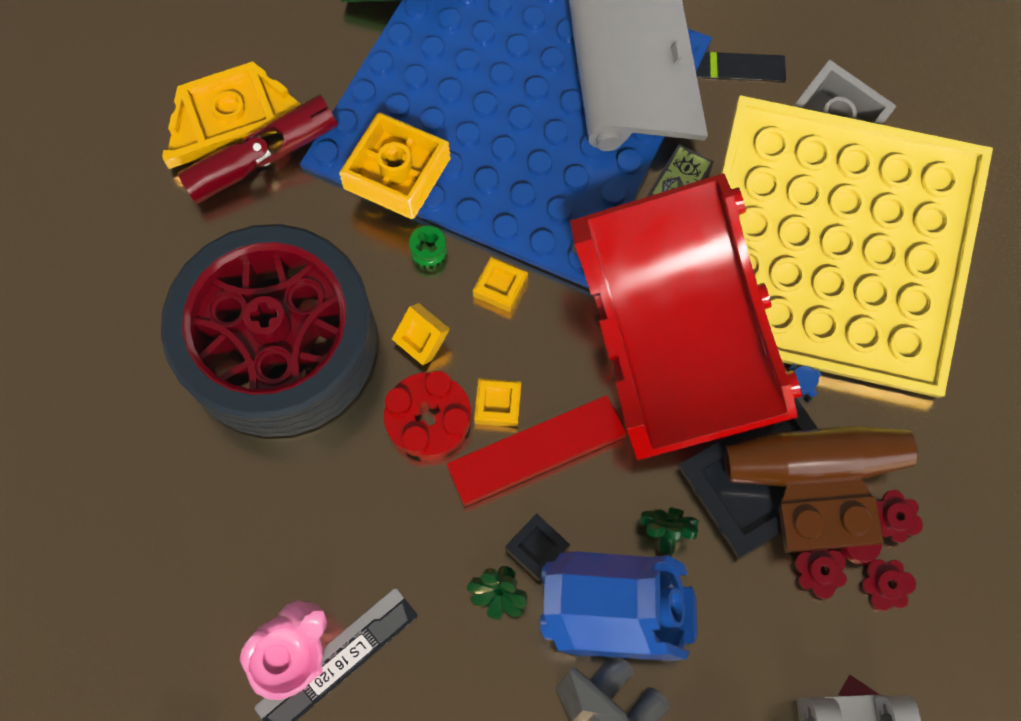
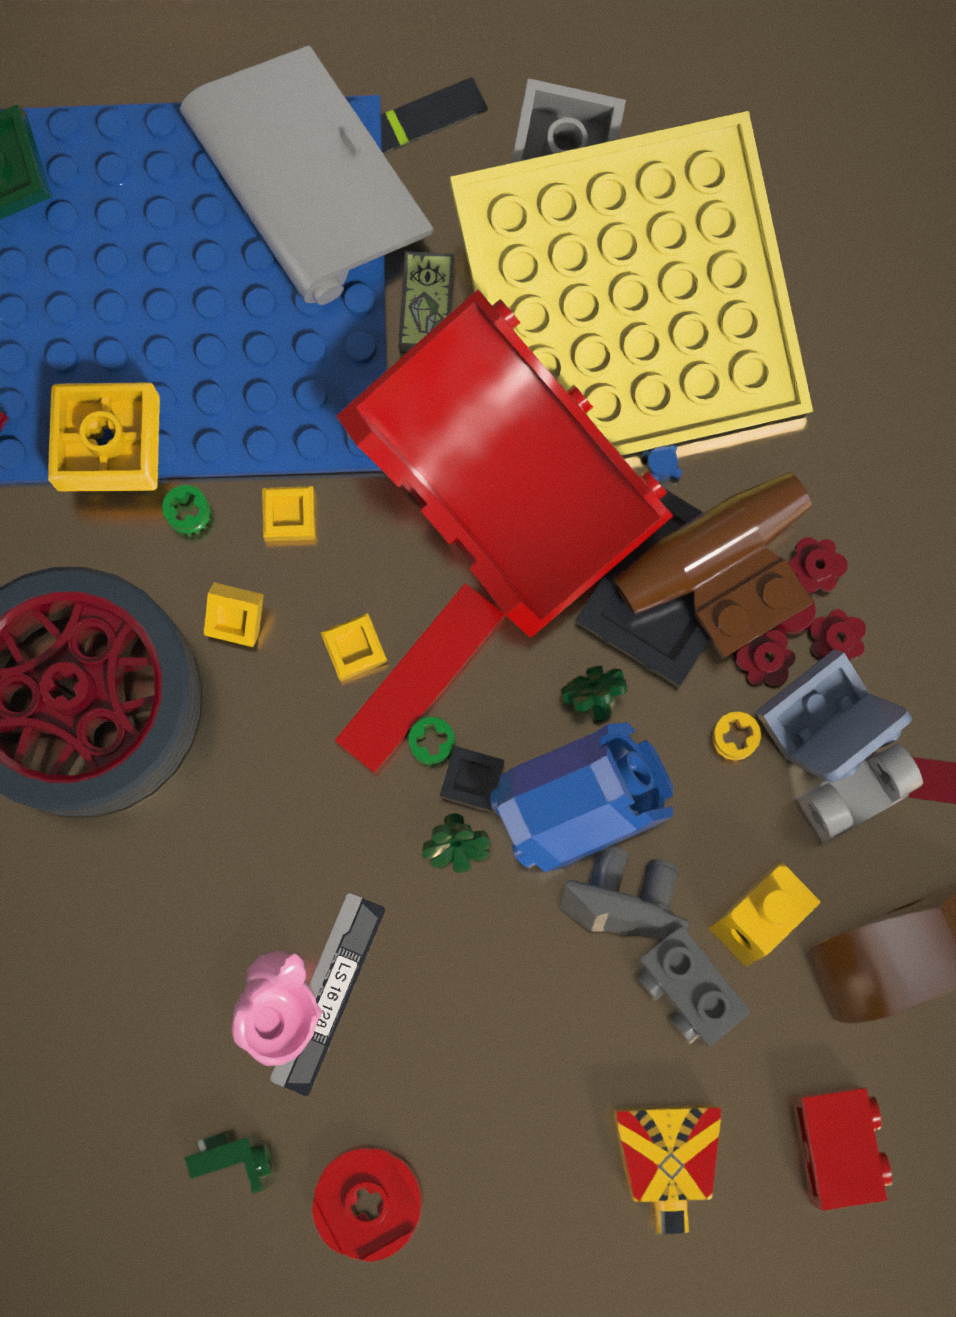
camera: 25 degrees left, 10 degrees up
red plate [383,371,472,460] -> none
none -> green bush [409,717,455,766]
none -> yellow bush [711,711,761,761]
none -> sand blue bracket [755,649,912,782]

